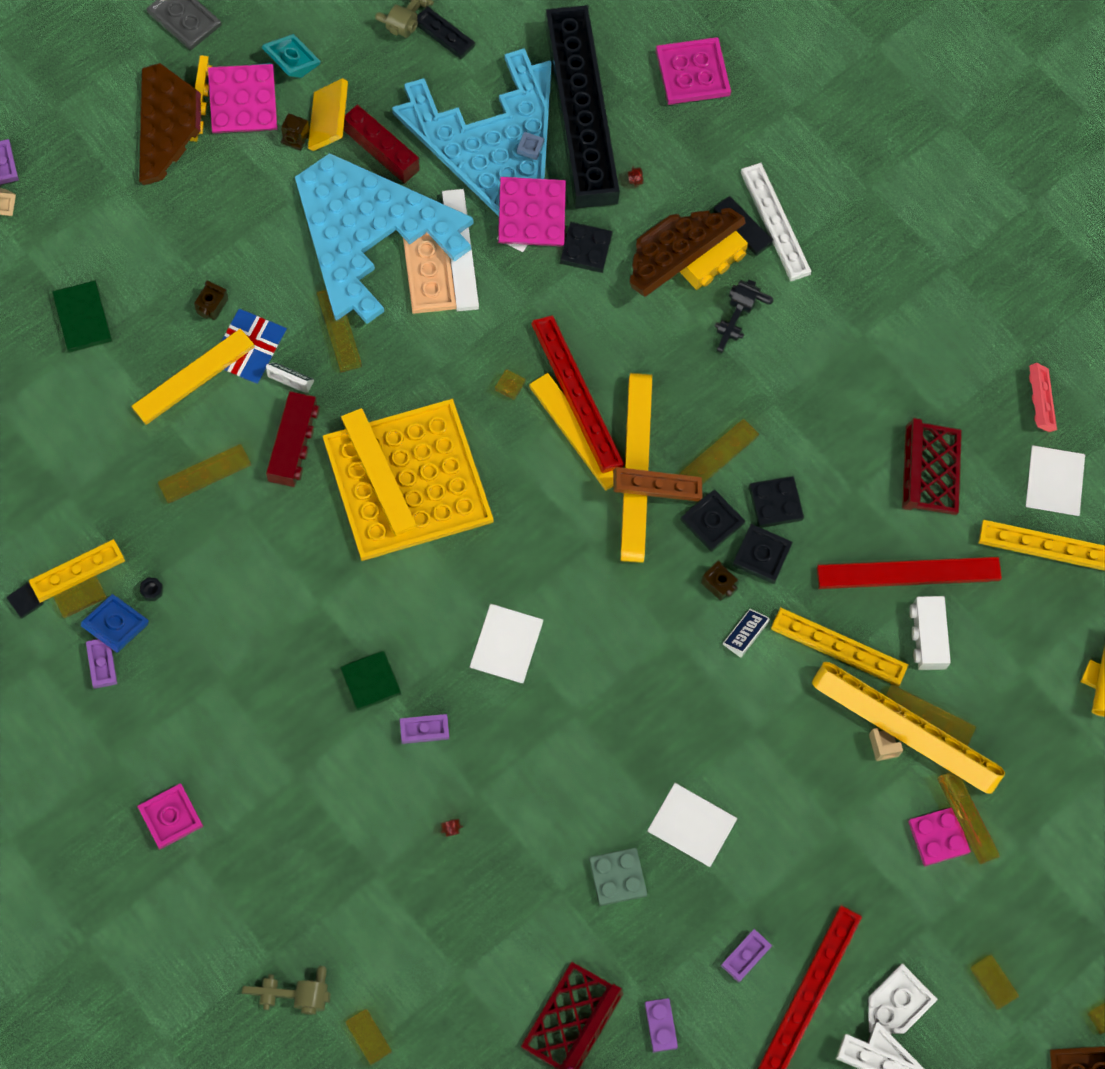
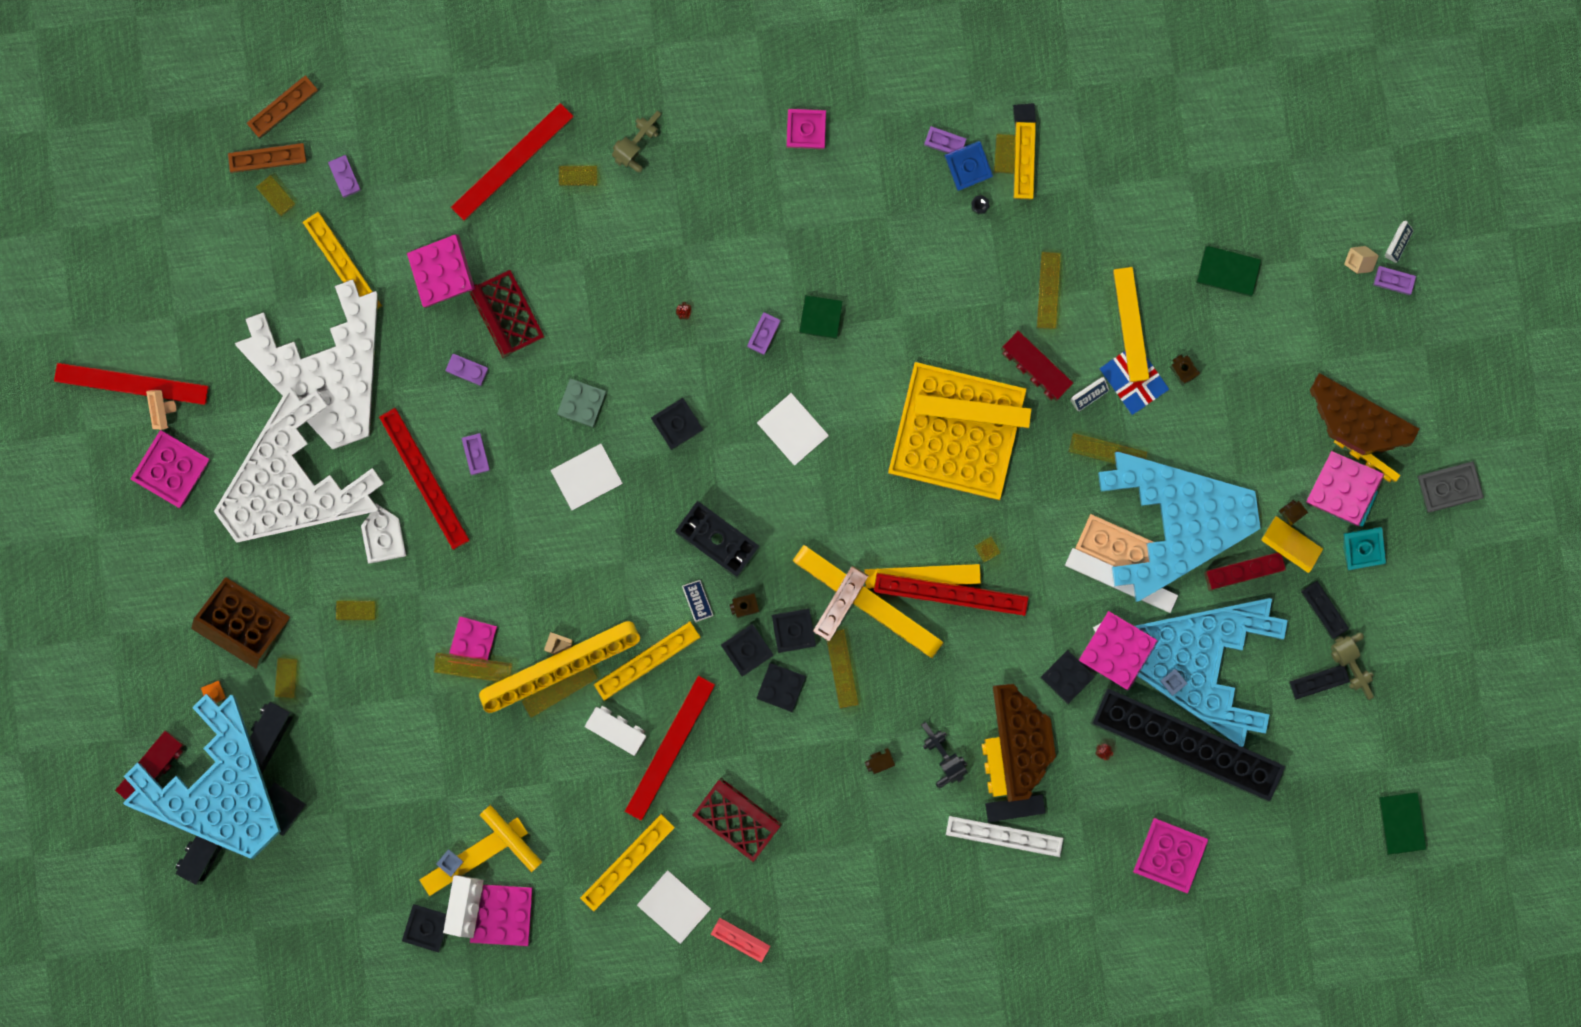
camera: 125 degrees right, 15 degrees up
none -> black plate [651,398,704,451]
none -> black plate [675,501,760,579]
none -> dark brown brick [864,748,895,775]
none -> black tile [1300,581,1349,640]

